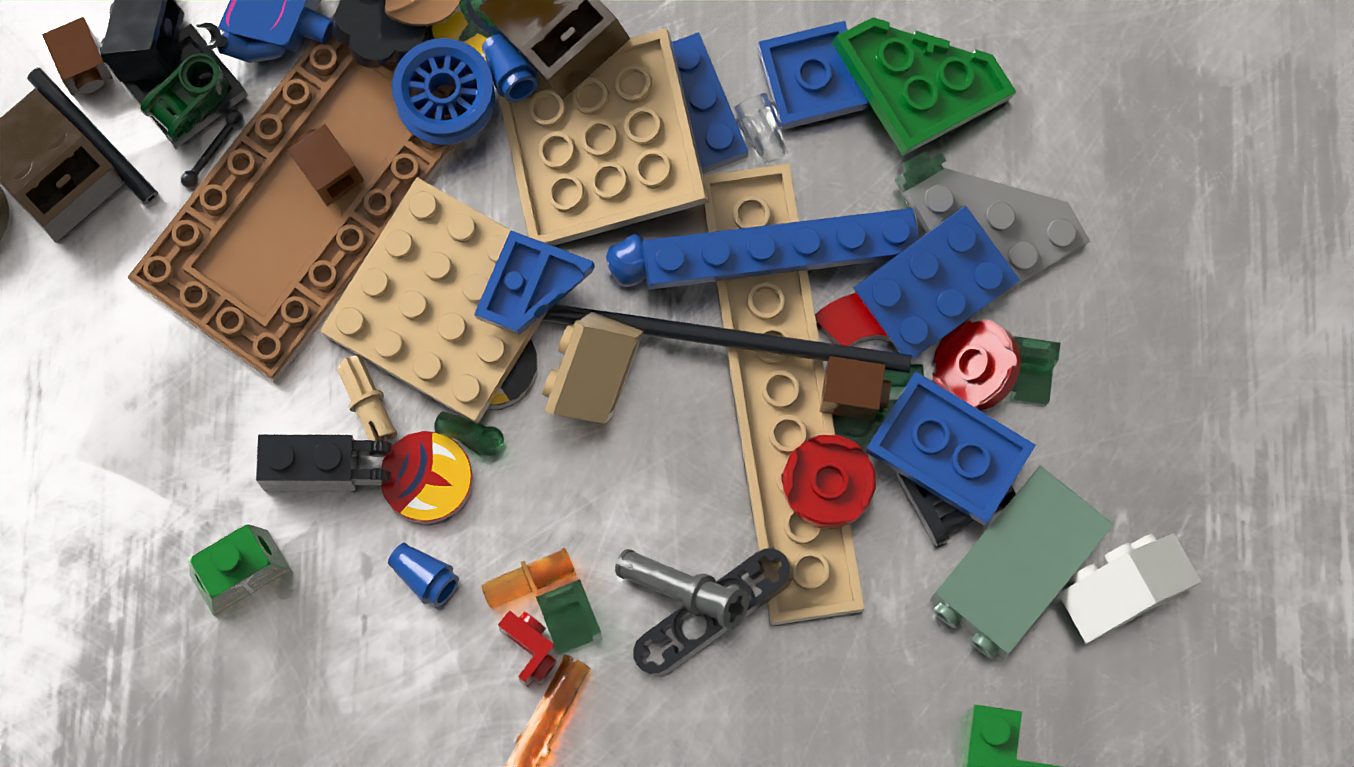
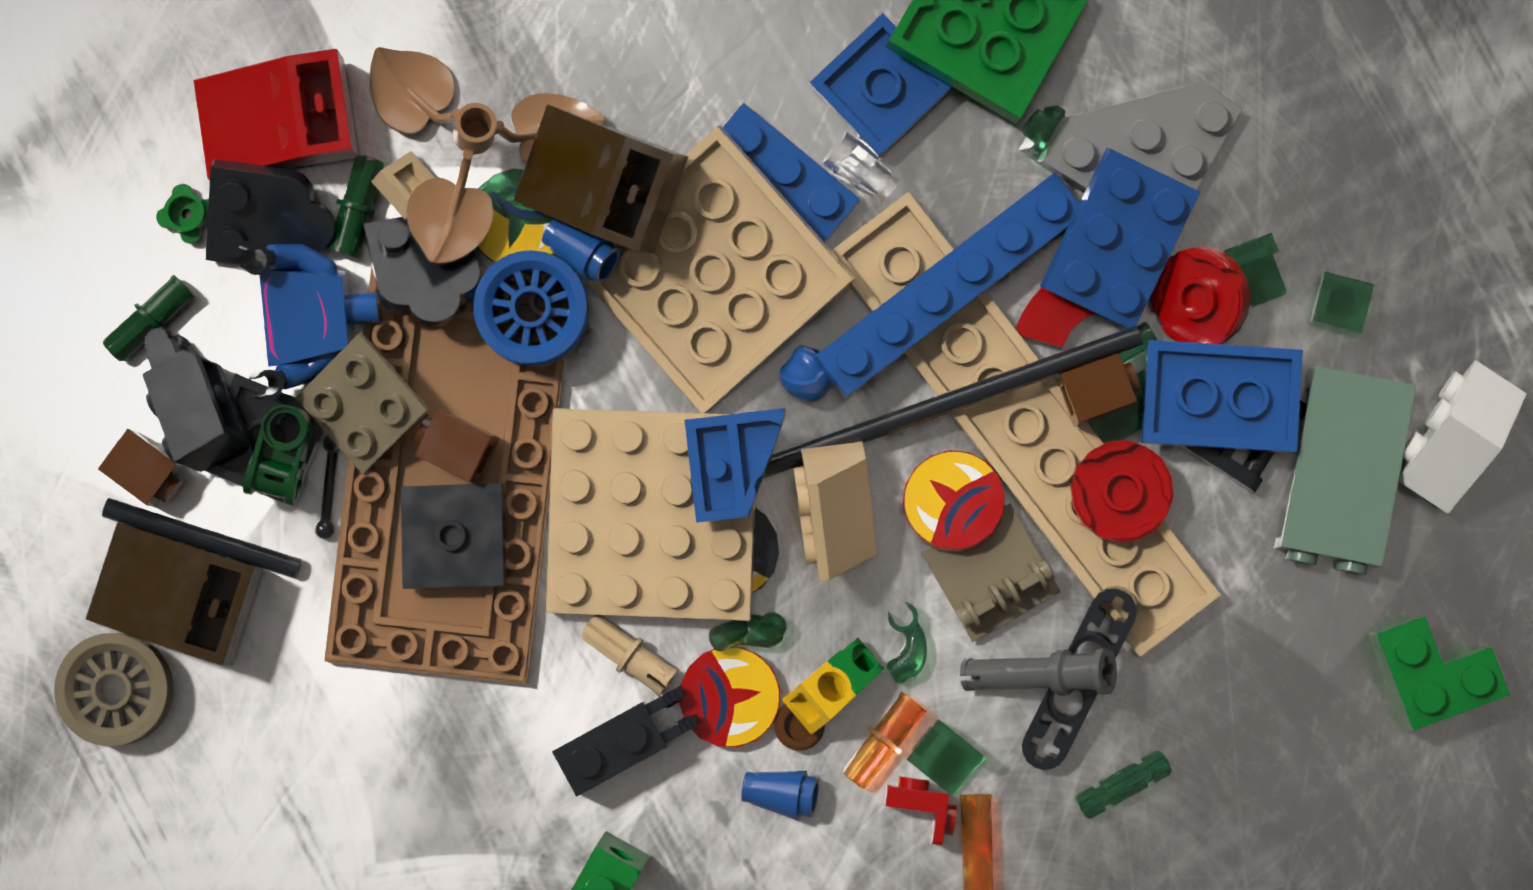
camera: 25 degrees left, 10 degrees up
none -> dark tan hinge [295,332,429,474]
none -> black plate [400,483,507,589]
none -> reddish brown tile [774,704,825,751]
none -> yellow leg [781,637,884,735]
none -> clear green arm [886,602,927,684]
none -> tile [903,450,1005,552]
none -> dark tan hinge [922,504,1061,642]
none -> clear green axle [1075,751,1172,819]
none -> clear green plate [1310,271,1375,335]

